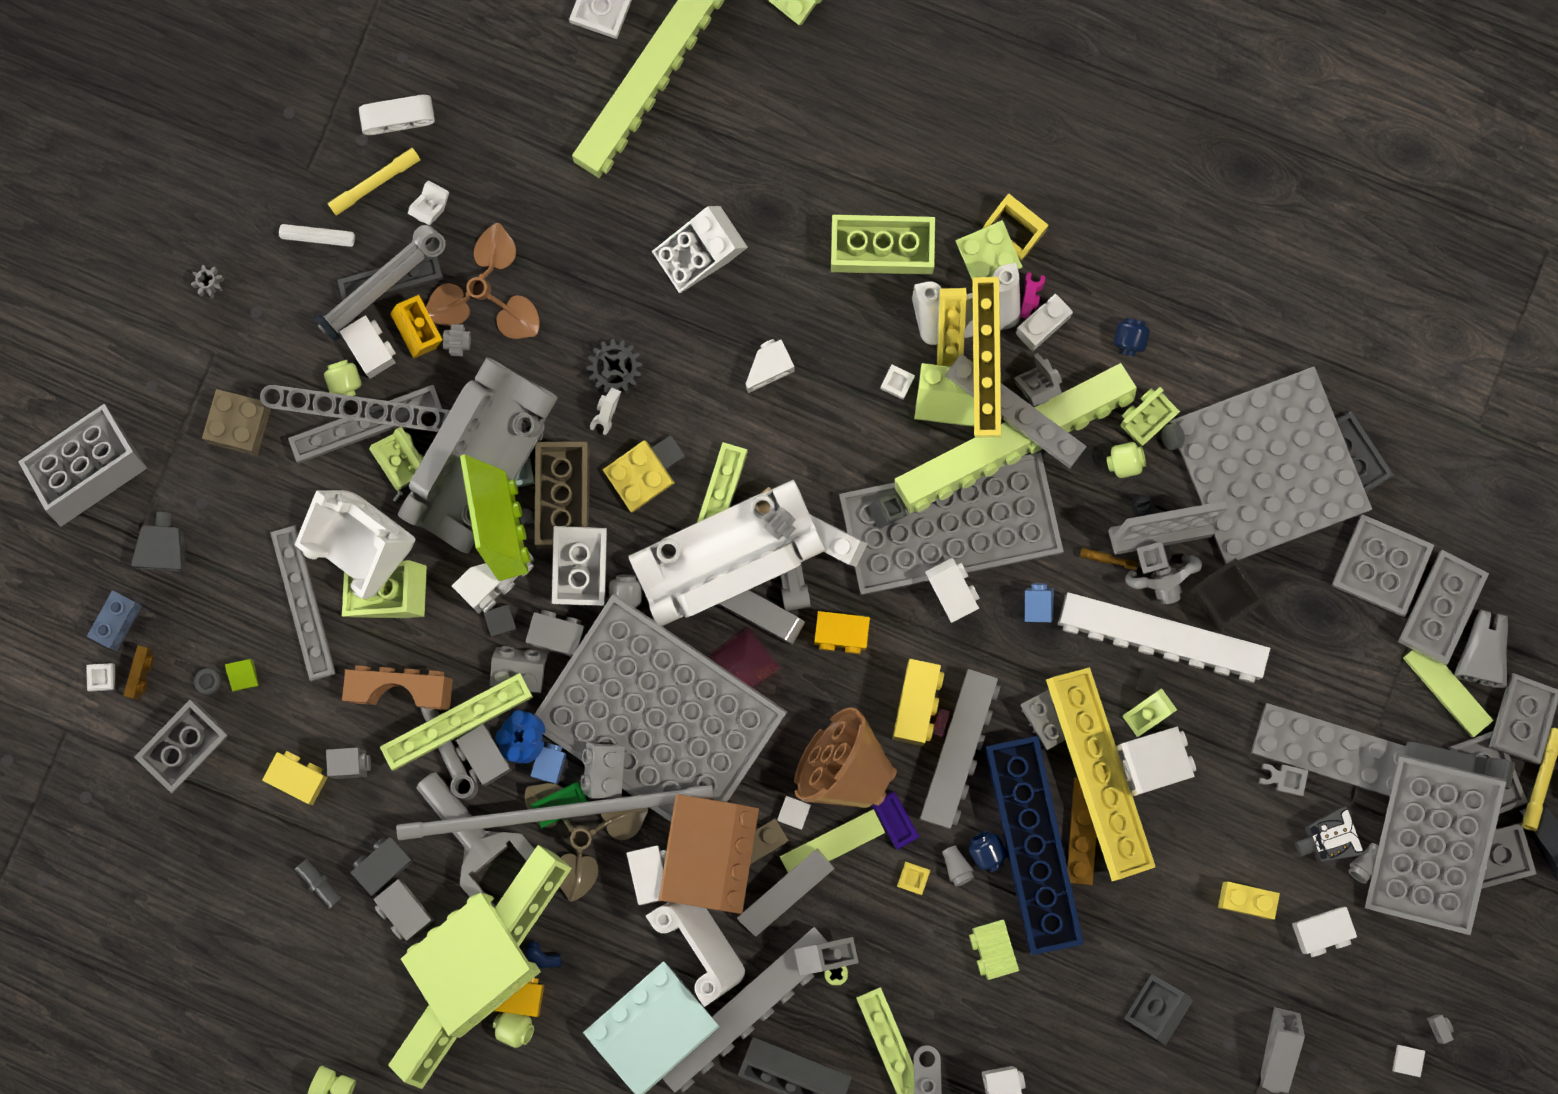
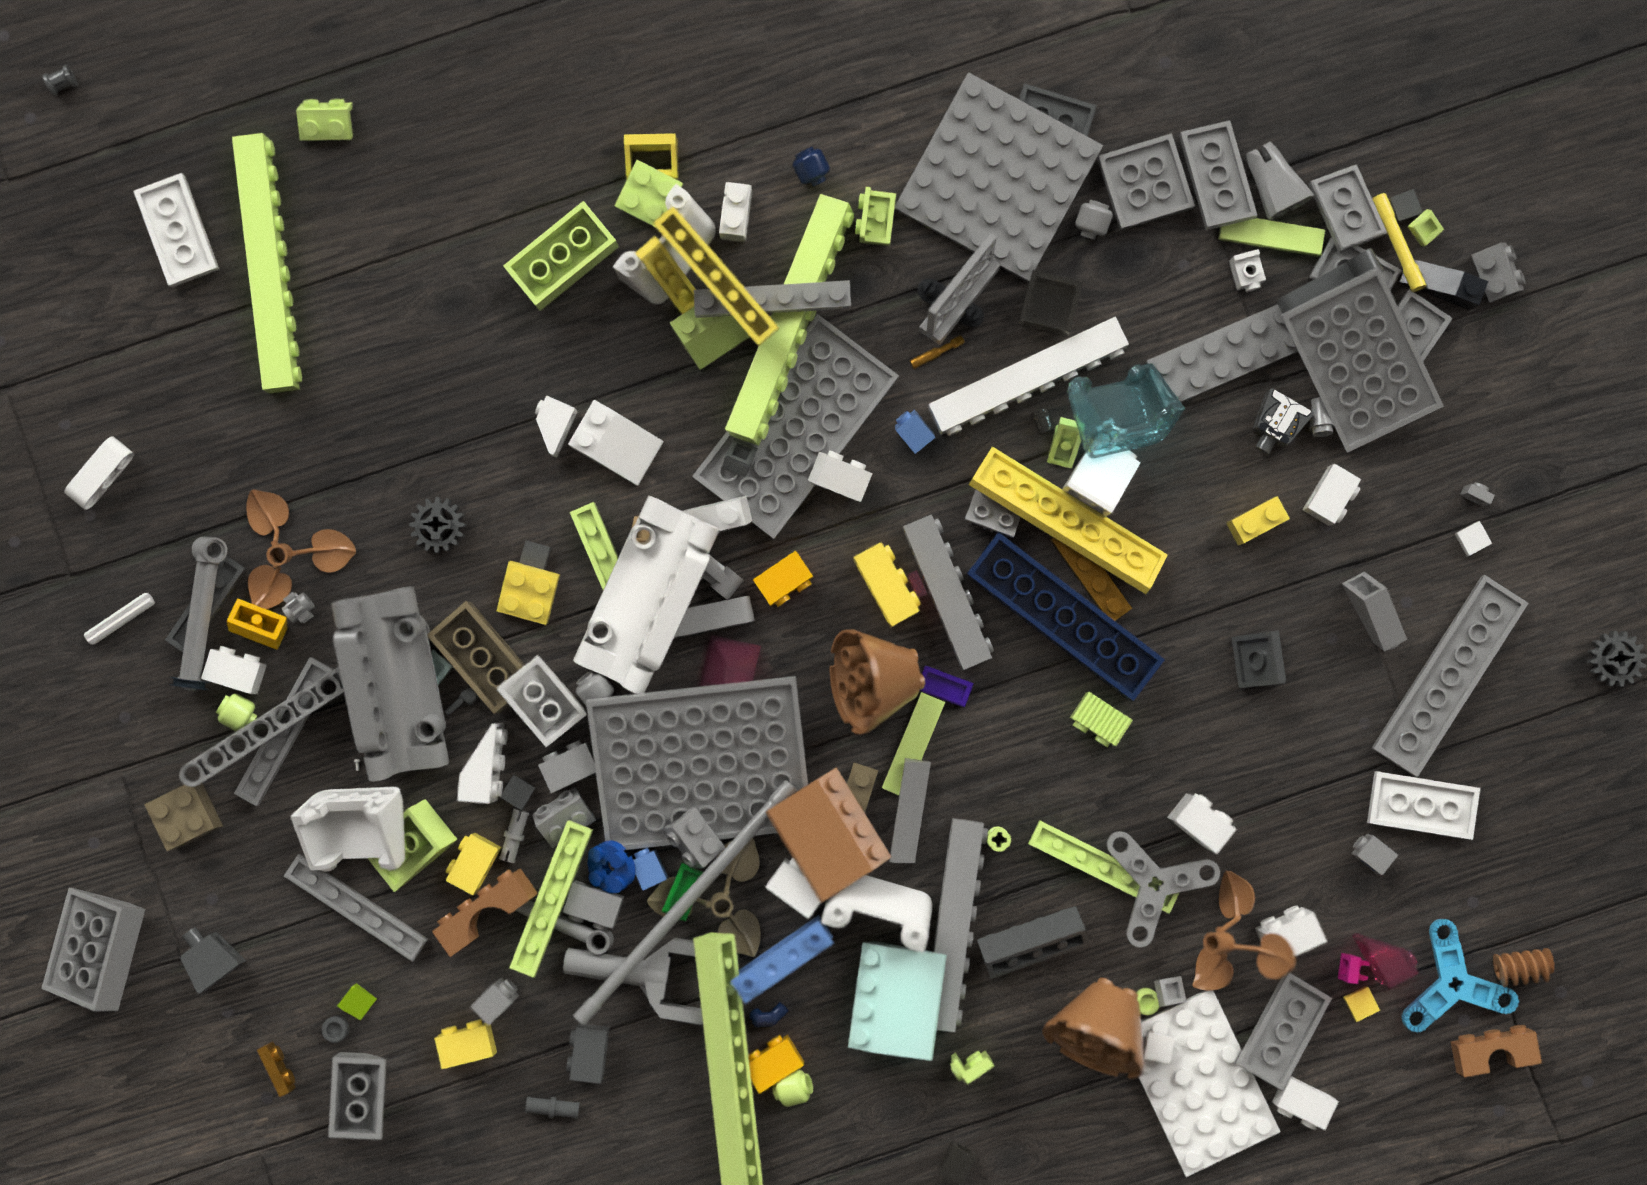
camera: 35 degrees left, 5 degrees up
sand blue brick [87,590,142,651] -> none
white tile [87,663,115,691] -> none
light grey gear [191,265,224,298] -> none
light yellow piece [328,148,420,216] -> none
yellowish green bracket [369,427,424,491] -> none
light grey brick [374,879,434,941] -> none
yellowish green panel [401,893,541,1038] -> none
white bracket [408,181,449,225] -> none
lime slope [460,454,531,581] -> none
white plate [590,388,621,435] -> none
white slope [652,206,748,293] -> none
light grey gear [764,507,796,540] -> none
white tile [777,796,811,830] -> none
light grey slope [794,937,858,976] -> none
white plate [880,365,915,400] -> none
light yellow tile [897,862,930,895] -> none
light grey cone [942,845,974,887] -> none
dark blue head [968,831,1007,872] -> none
light grey bracket [1014,353,1062,406] -> none
dark pink plate [1020,272,1045,319] -> none
yellowish green head [1107,442,1146,478] -> none
light grey piece [1125,554,1202,604] -> none
light grey plate [1136,541,1170,574] -> none
dark grey tile [1161,423,1185,450] -> none
light grey plate [1259,764,1308,796] -> none
none -> light yellow brick [446,833,502,895]
none -> light grey pin [499,808,529,863]
none -> white slope [568,400,663,486]
none -> medium blue fence [730,915,833,1004]
none -> clear light blue windscreen [1067,363,1185,459]
none -> light grey head [1075,200,1113,240]
none -> white brick [1229,249,1266,292]

